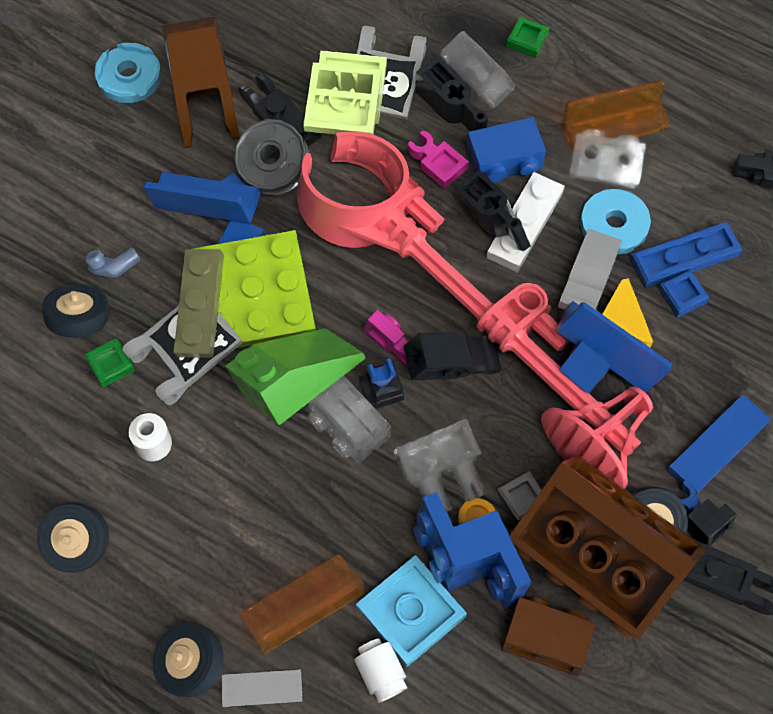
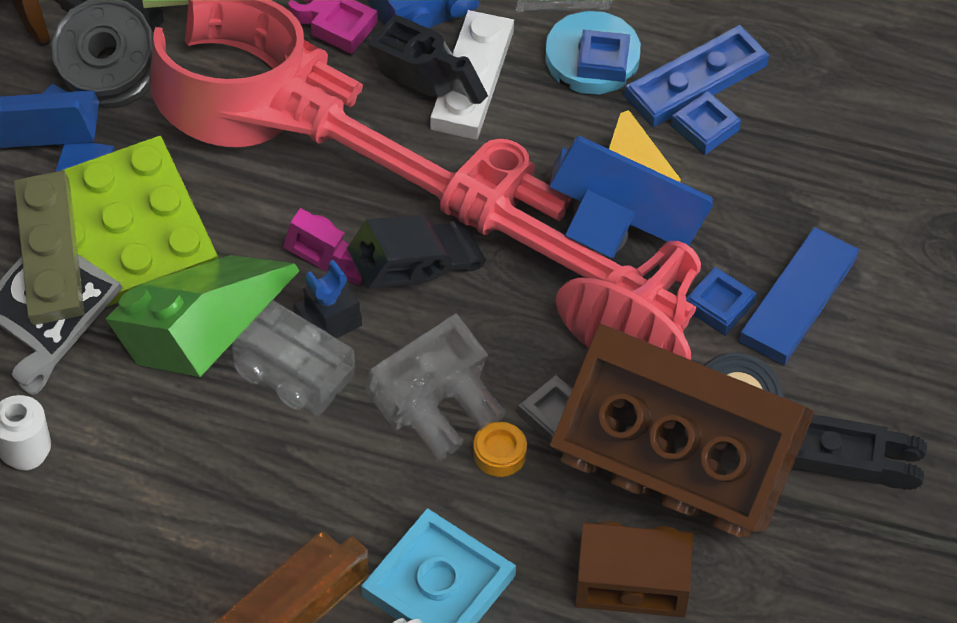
camera: 15 degrees left, 10 degrees down
blue bracket [413,492,531,611] -> none
light grey piece [558,229,622,310] -> none
black piece [673,481,737,546] -> none
none -> blue tile [577,29,631,82]
none -> blue tile [686,267,757,336]

